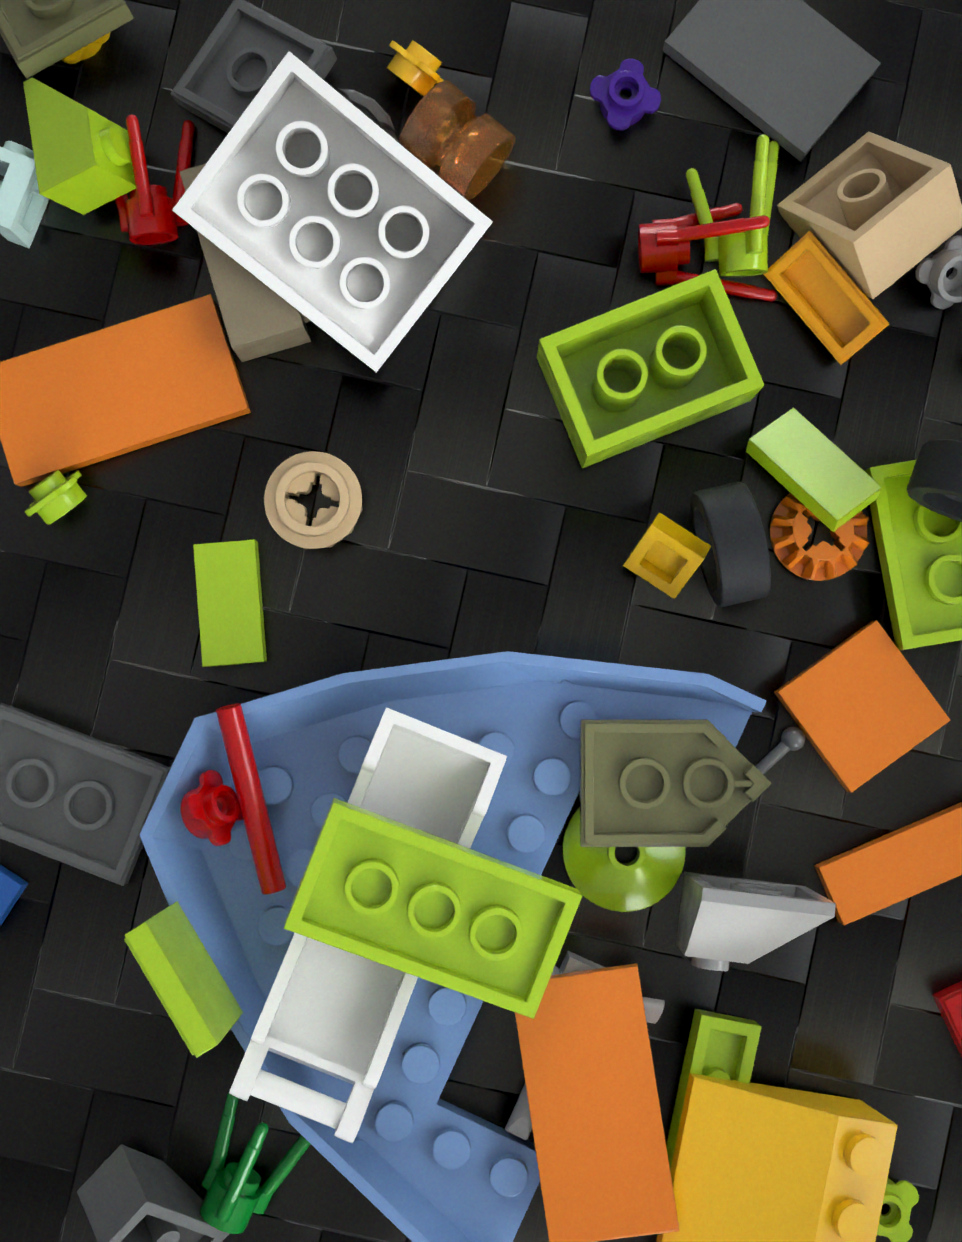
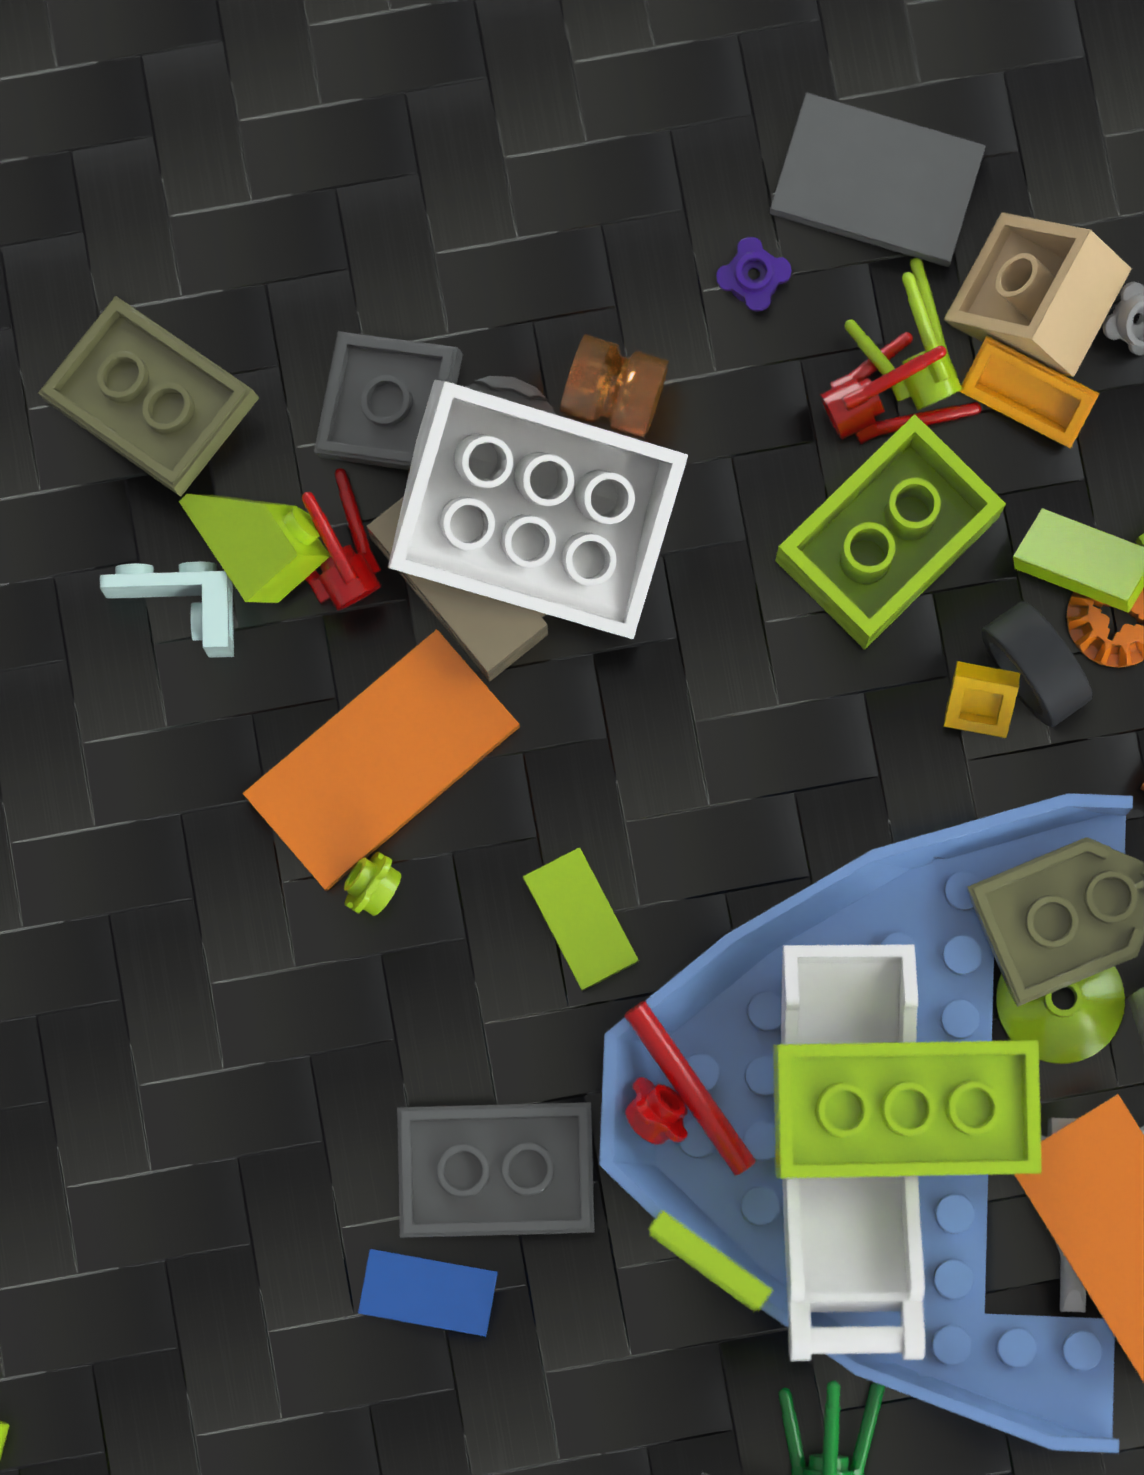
camera: 20 degrees left, 5 degrees down
tan gear [264,451,363,550] -> none
yellow plate [387,40,448,98] -> none

